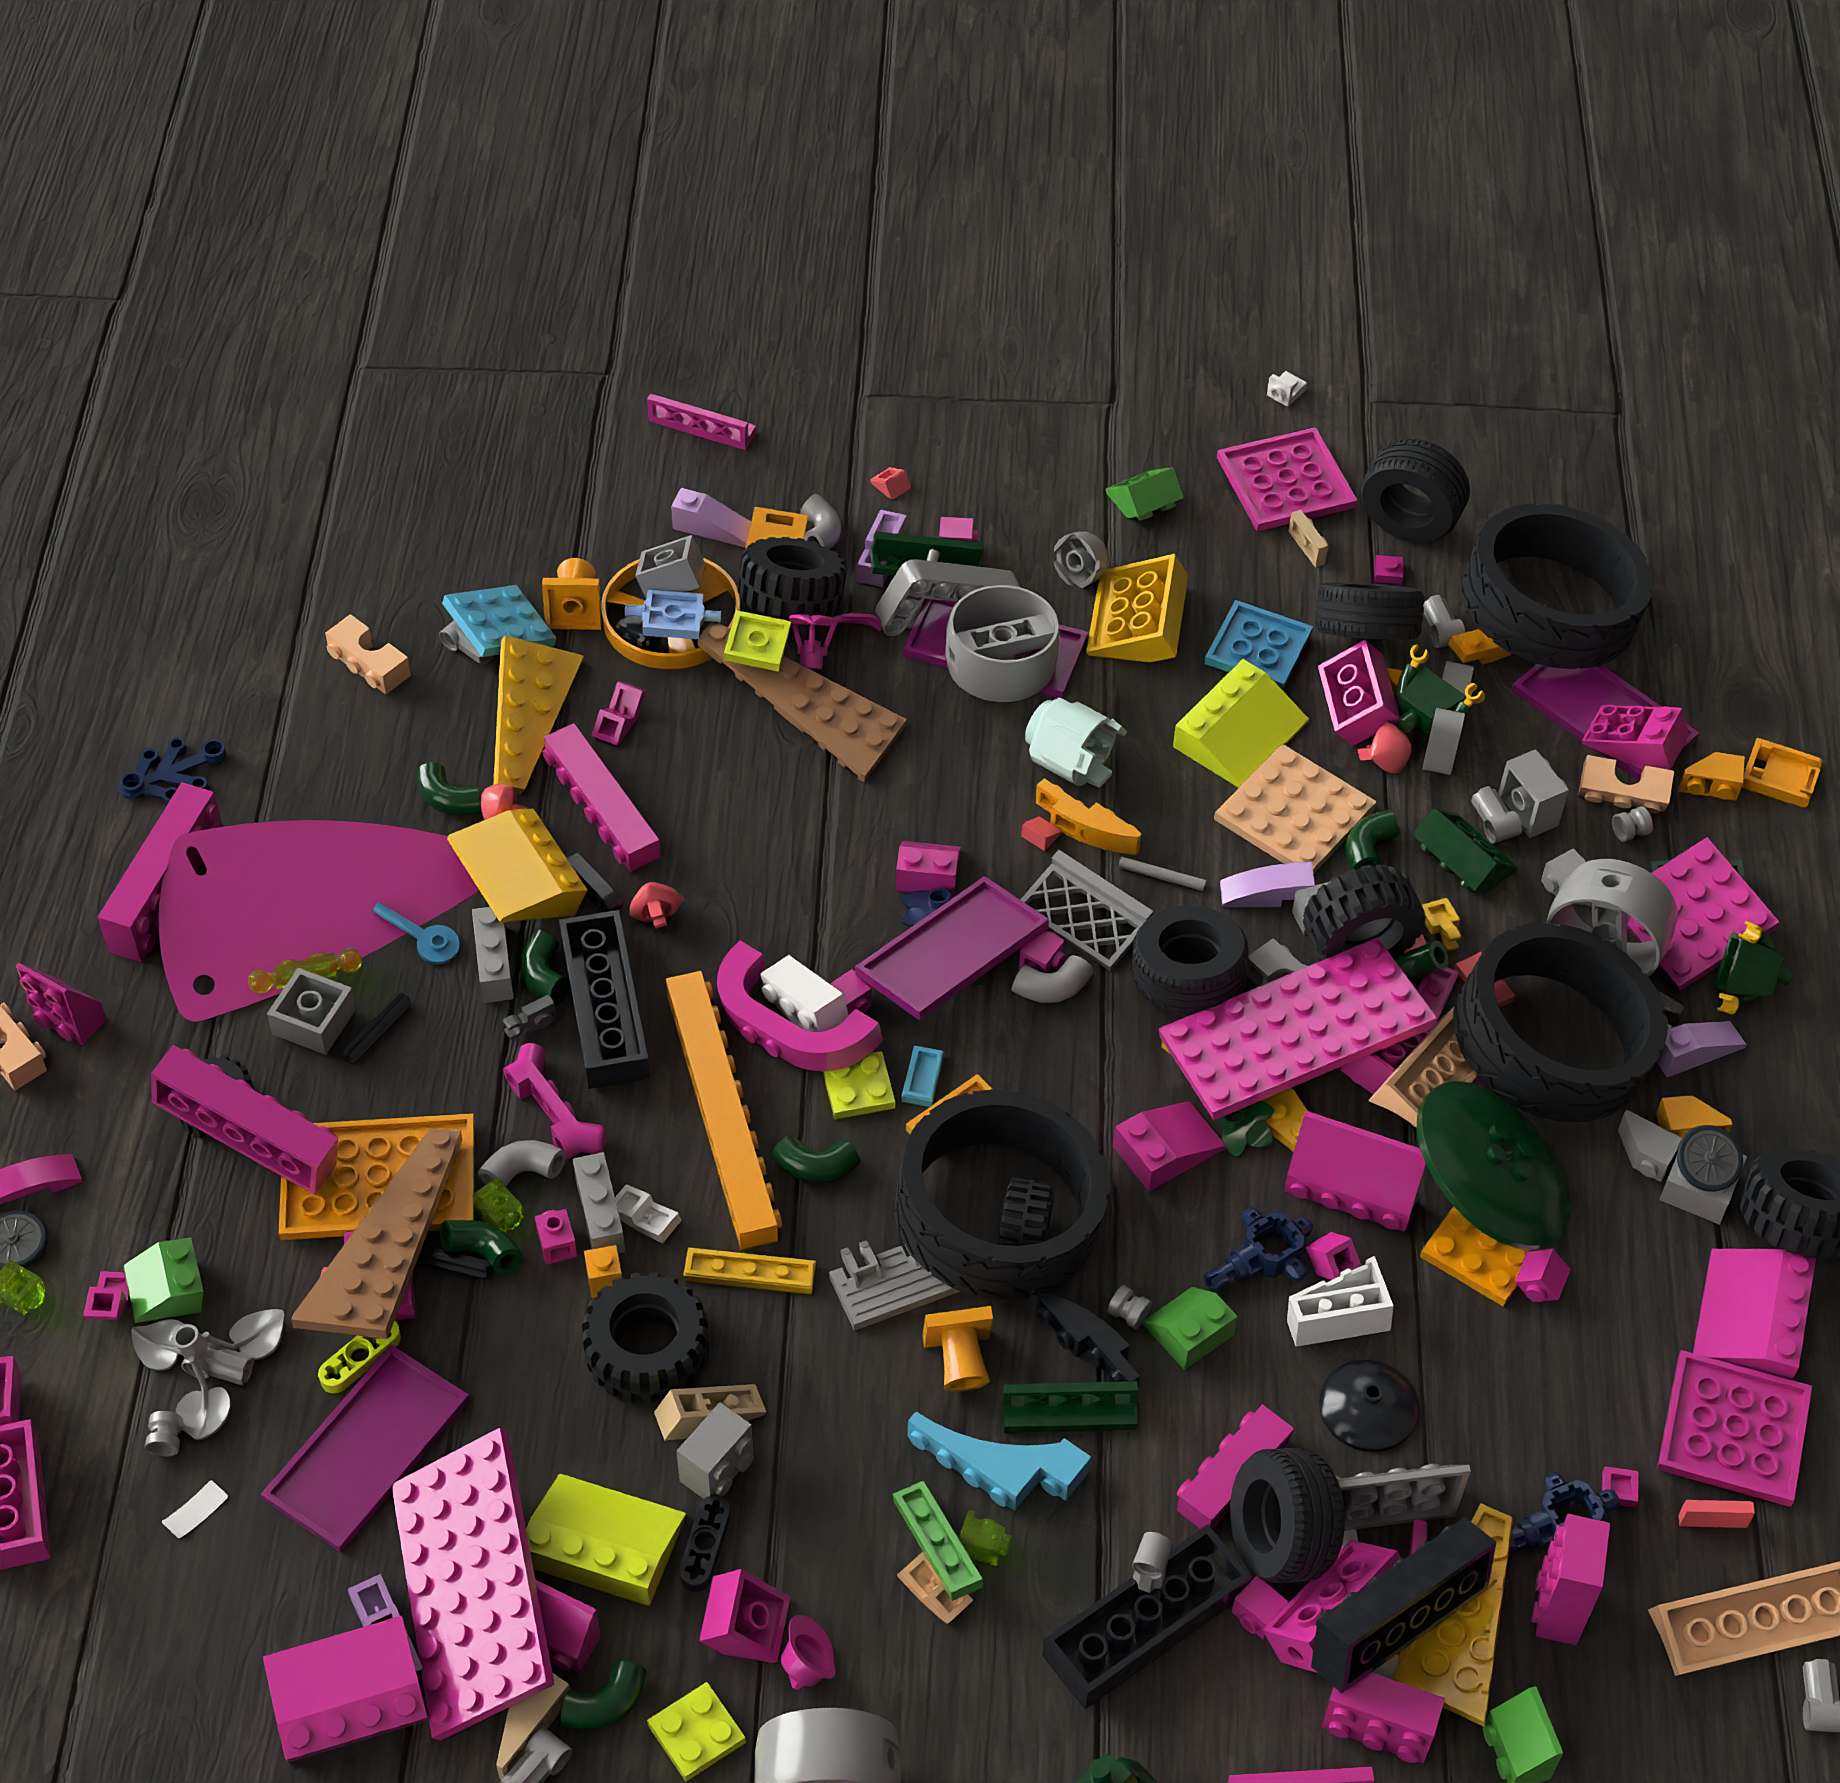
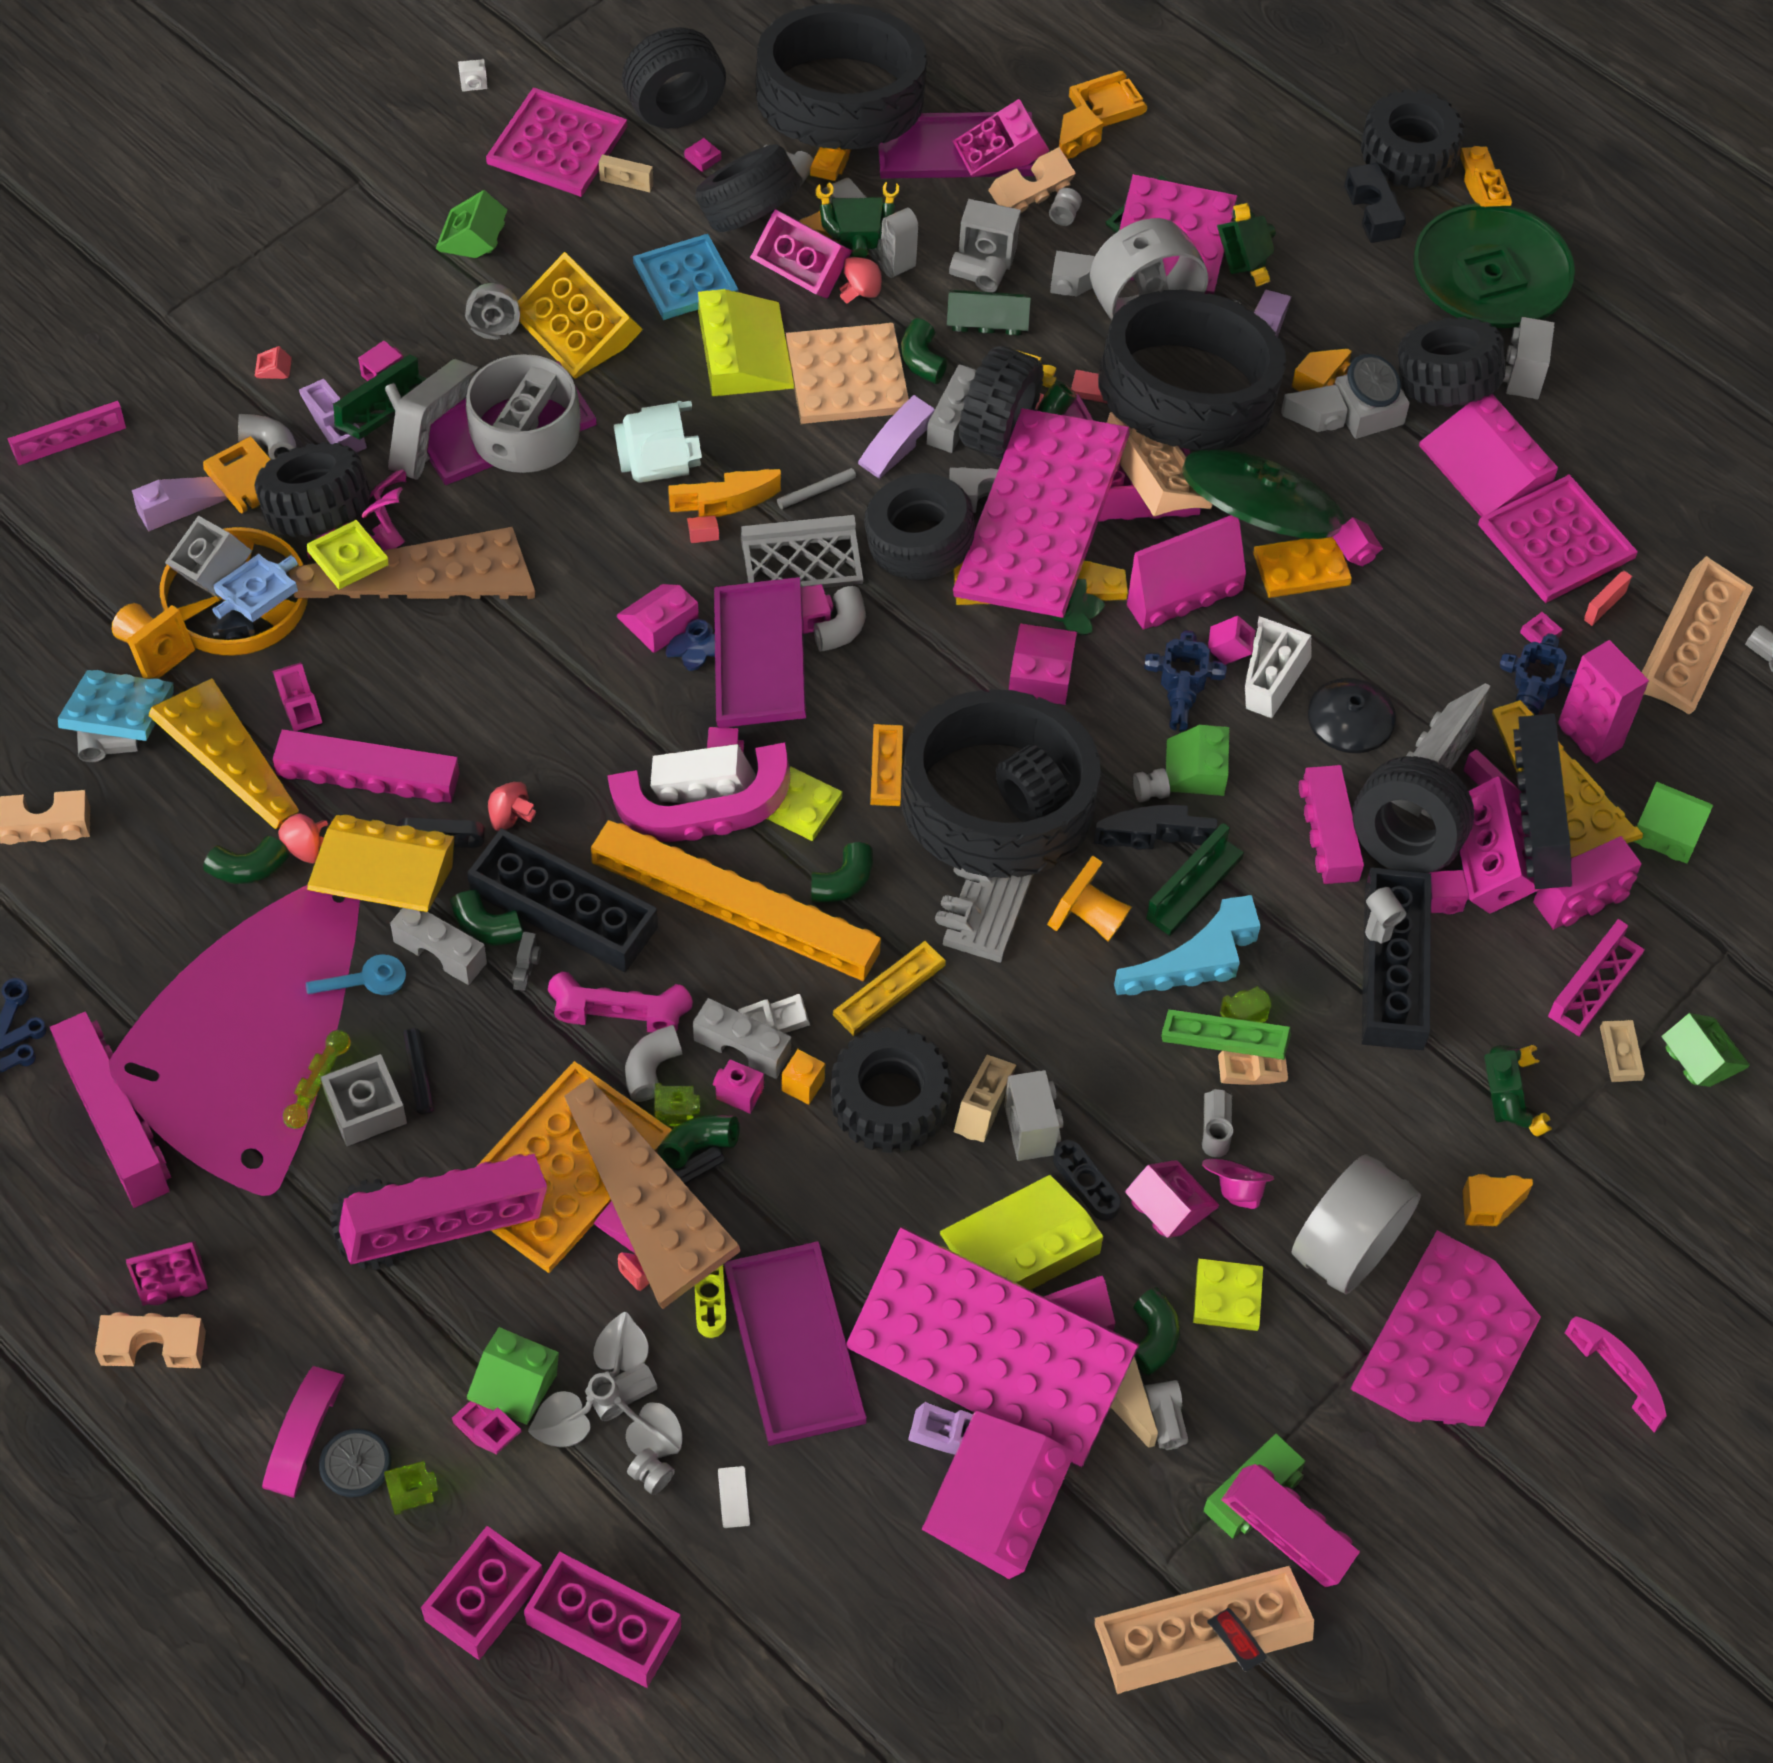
camera: 50 degrees left, 5 degrees up
medium azure tile [901,1046,944,1107] -> none
none -> light grey piece [1202,1089,1233,1158]

